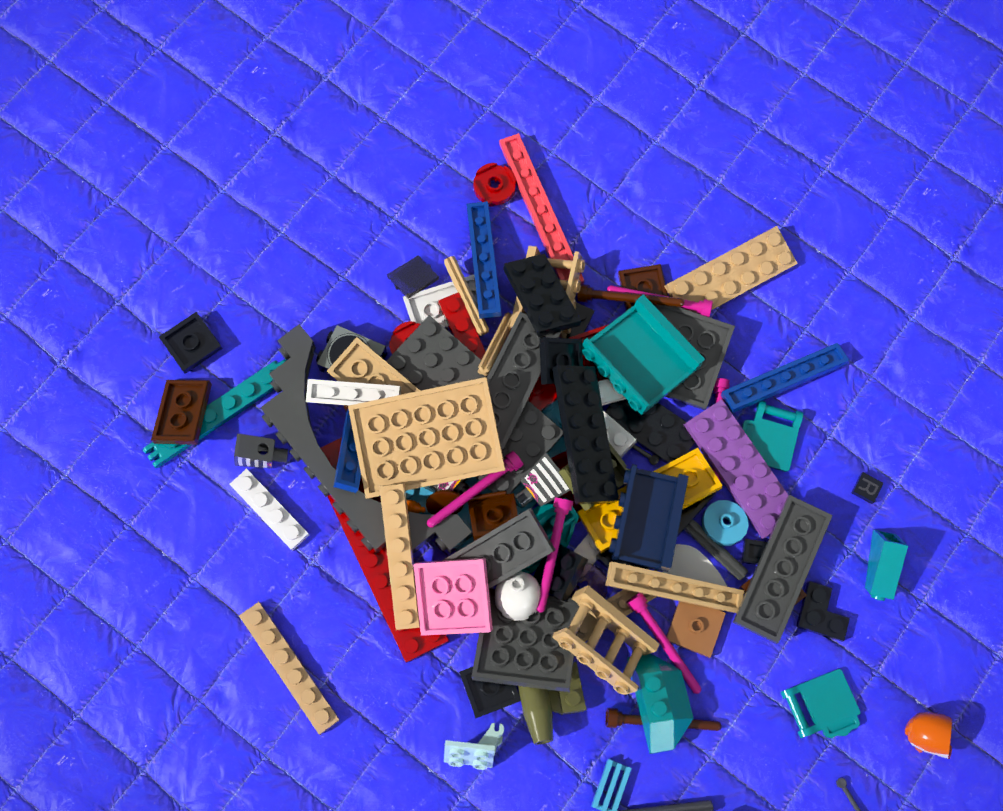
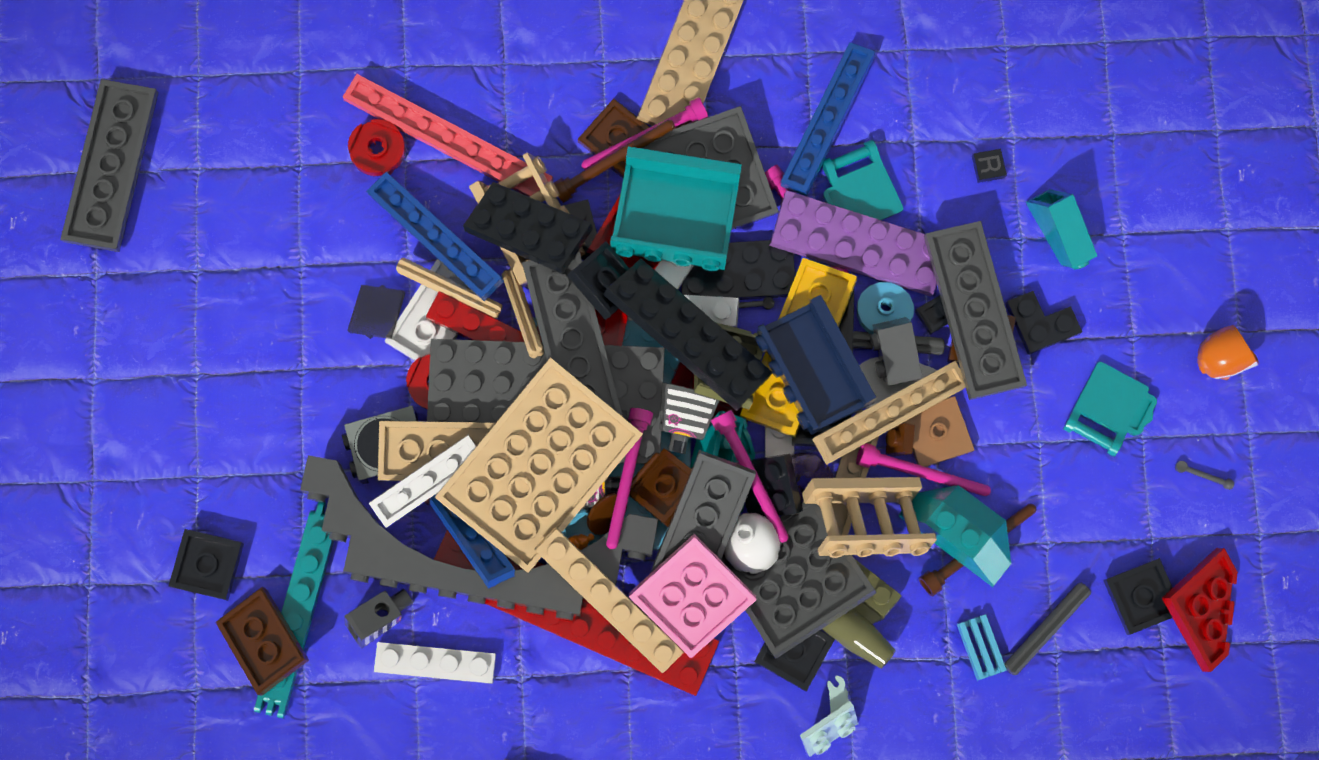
camera: 40 degrees left, 5 degrees up
none -> dark grey plate [60,79,159,252]
none -> dark grey brick [870,317,922,386]
none -> reddish brown plate [886,423,915,456]

